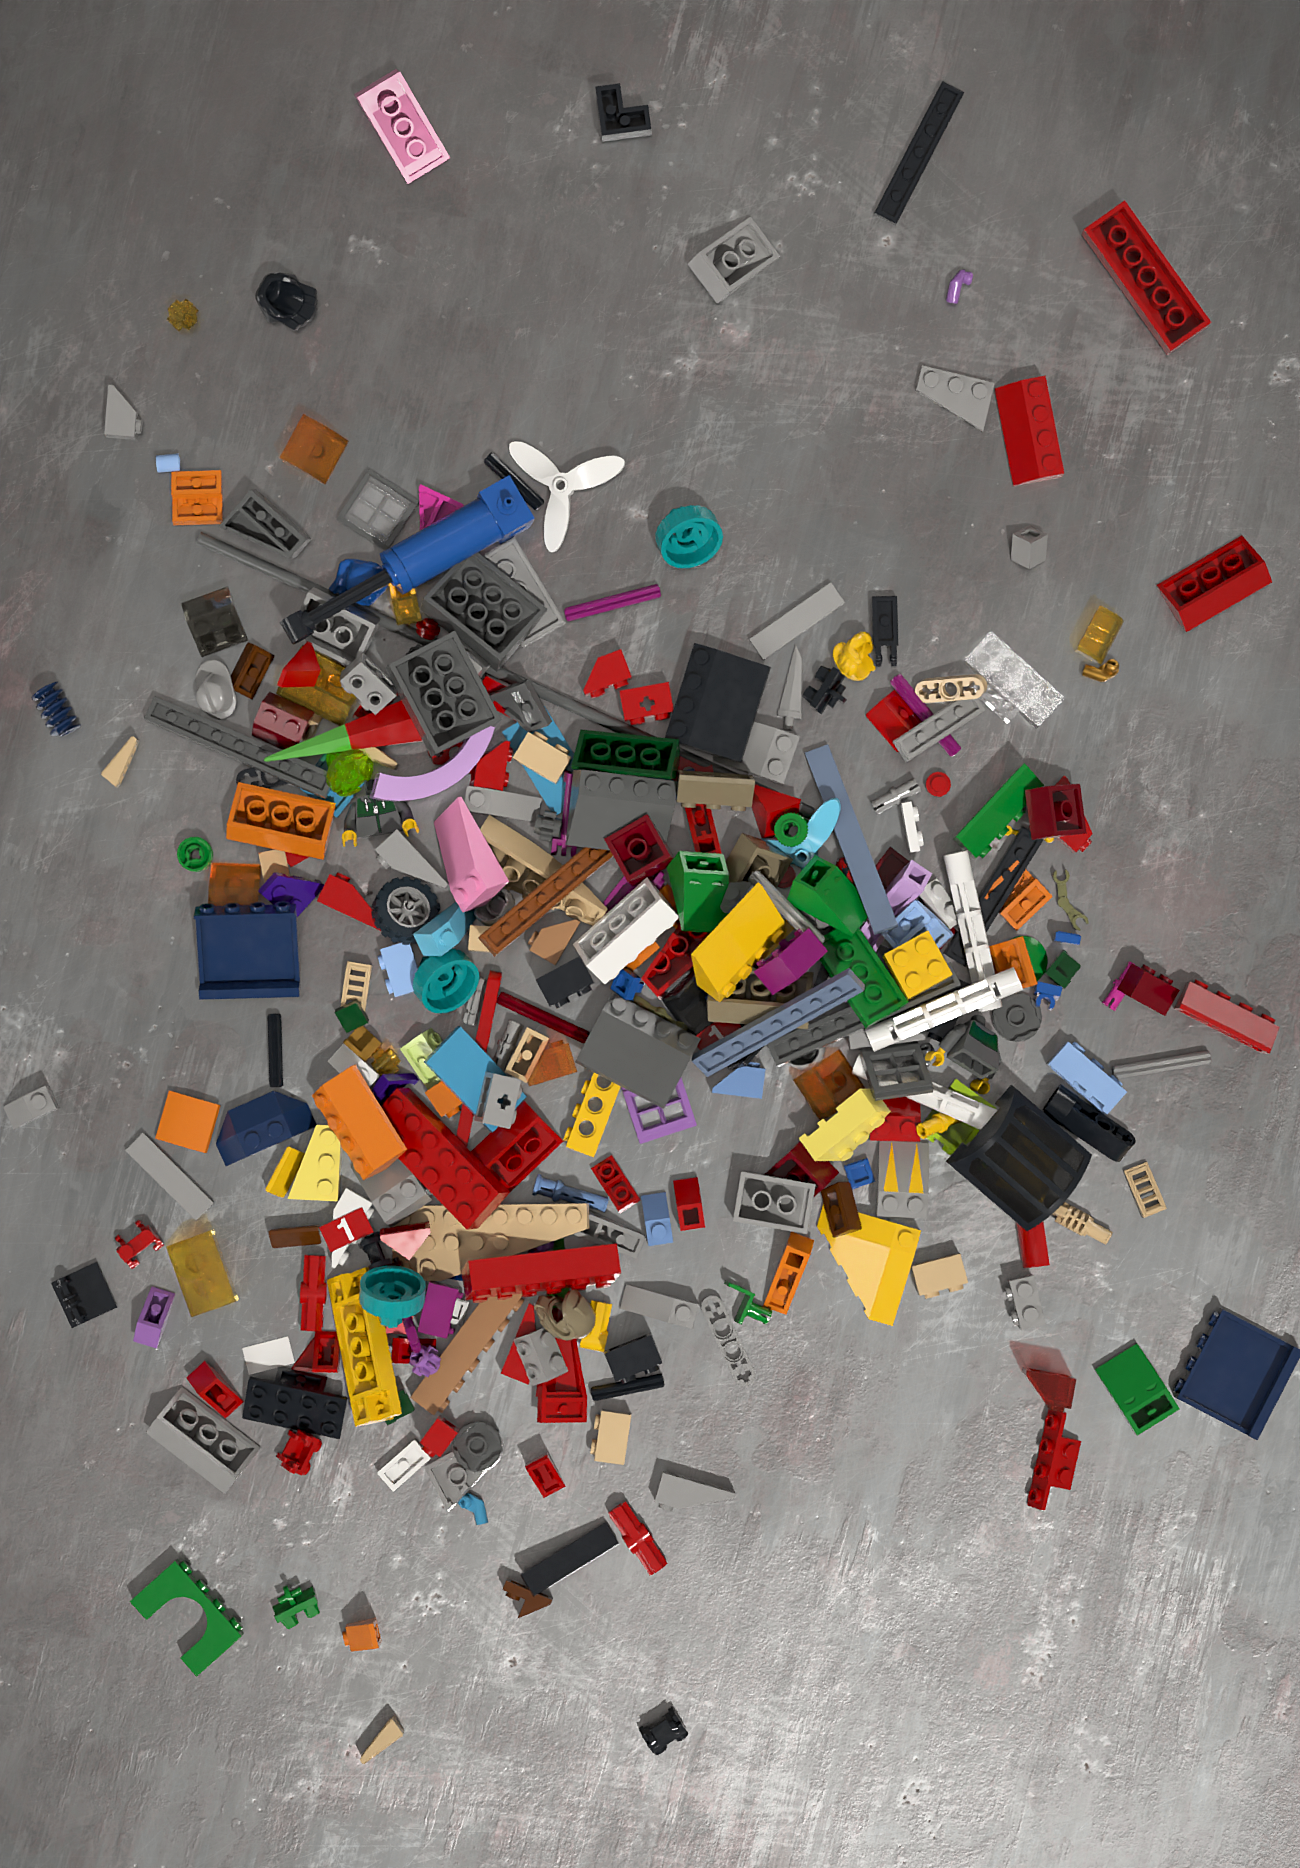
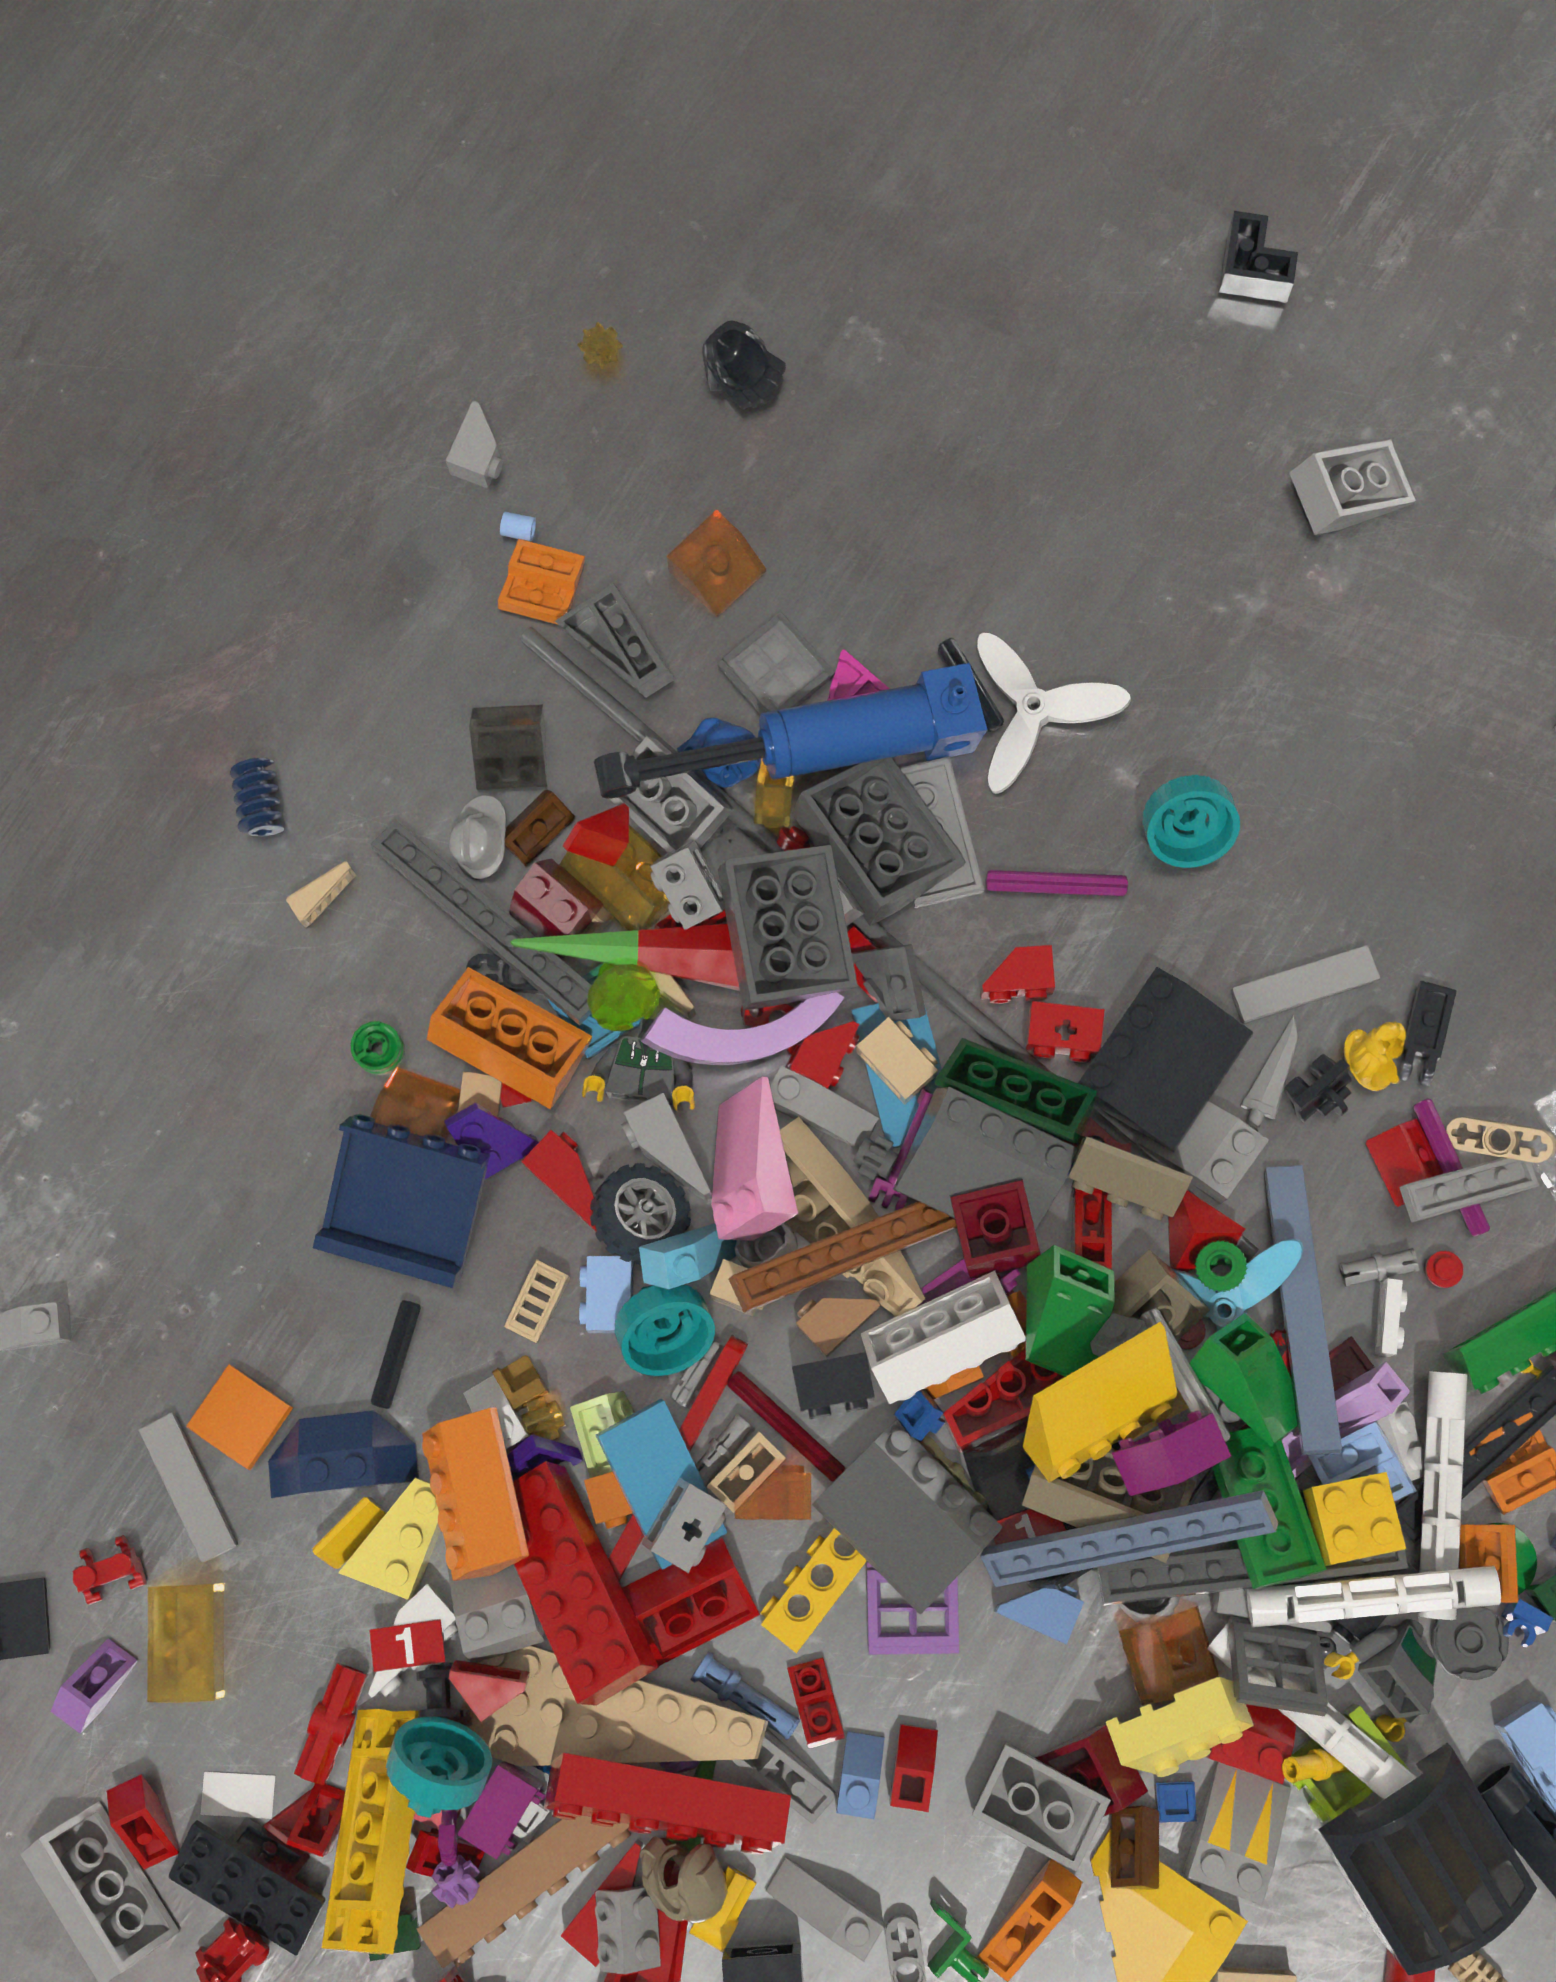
camera: 25 degrees right, 10 degrees down
reddish brown slope [268,1225,322,1248] -> none
dark green tile [334,999,369,1033] -> none
bright pink slope [354,69,450,184] -> none

